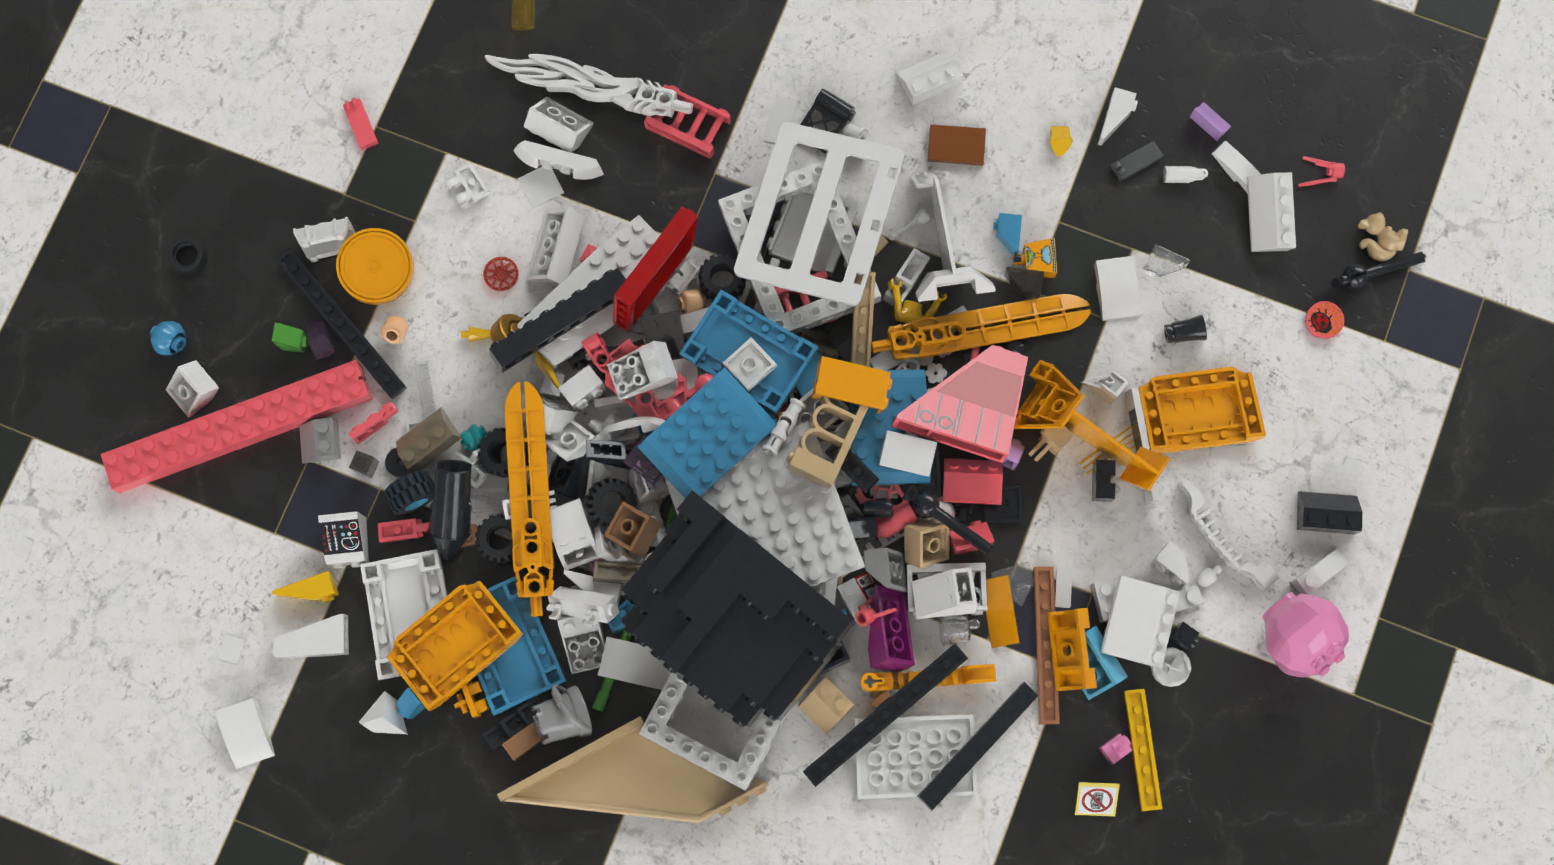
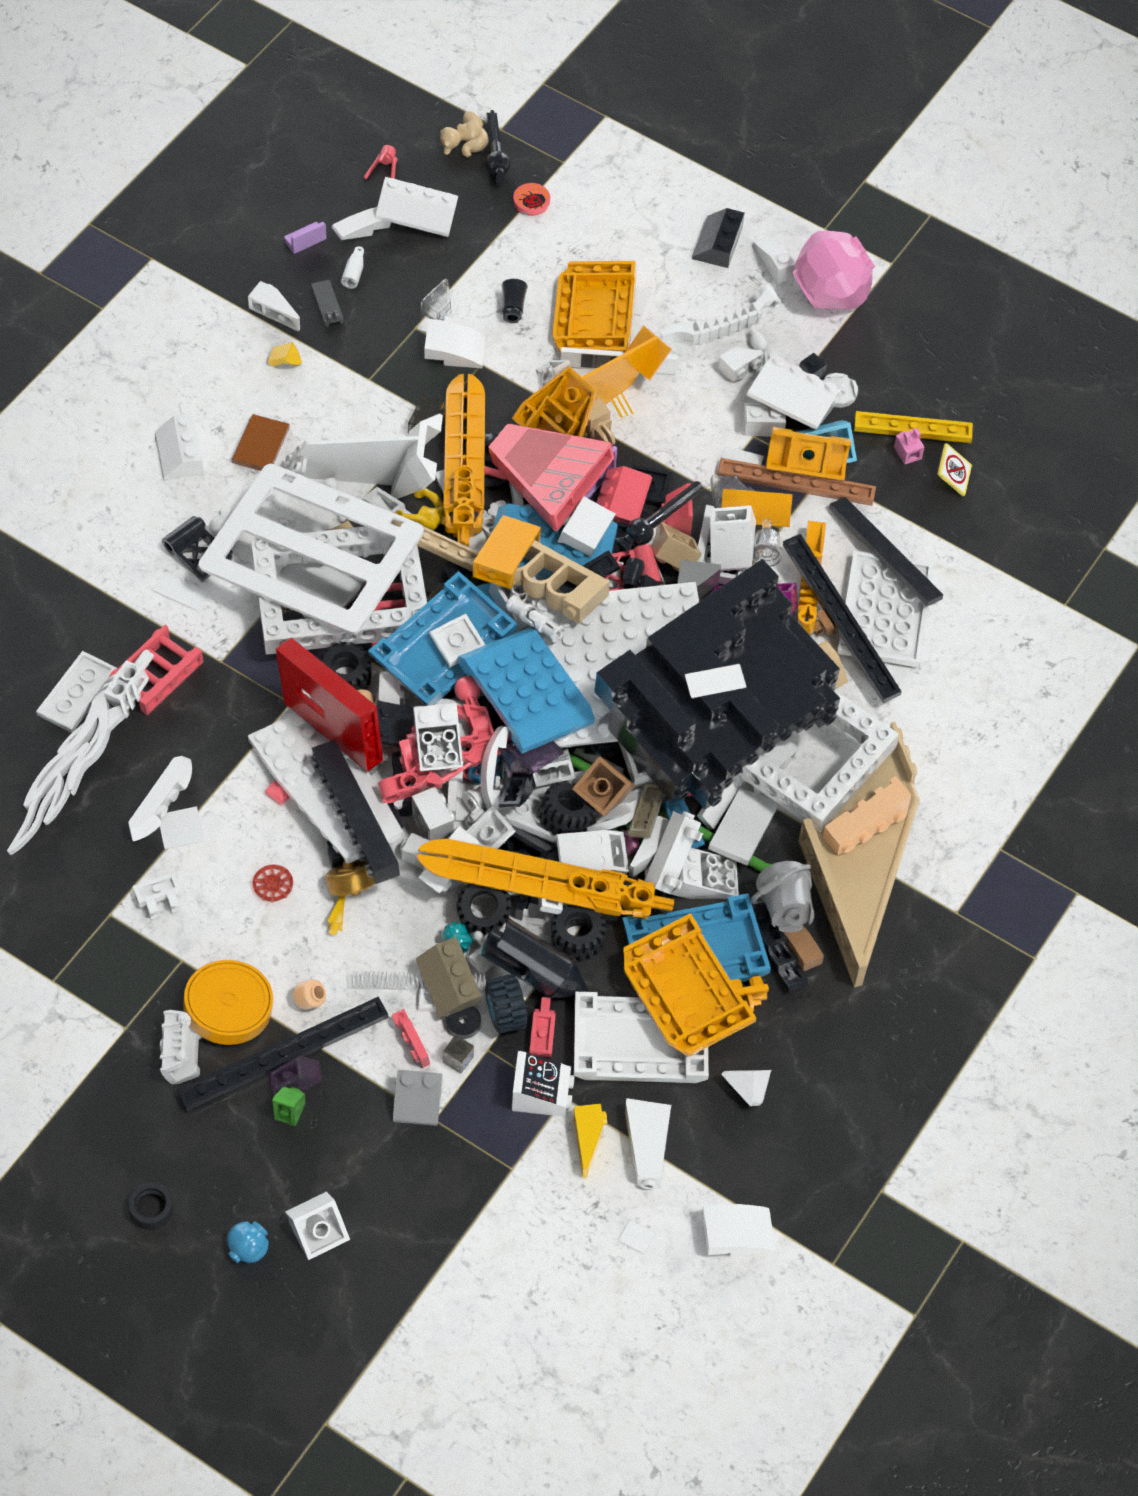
camera: 85 degrees left, 20 degrees down
coral piece [101,360,373,493] -> none
coral hinge [343,98,379,150] -> none
dark azure slope [396,688,426,719] -> none
white slope [524,97,594,153] -> none
white slope [526,208,585,287] -> none
yellow piece [534,351,560,389] -> none
dark azure slope [993,213,1022,256] -> none
light orange torso [1013,238,1057,278] -> none
black brick [1092,460,1116,502] -> none
none -> white tile [36,651,117,733]
none -> white sticker [685,664,746,698]
none -> light nougat wedge [823,776,911,856]

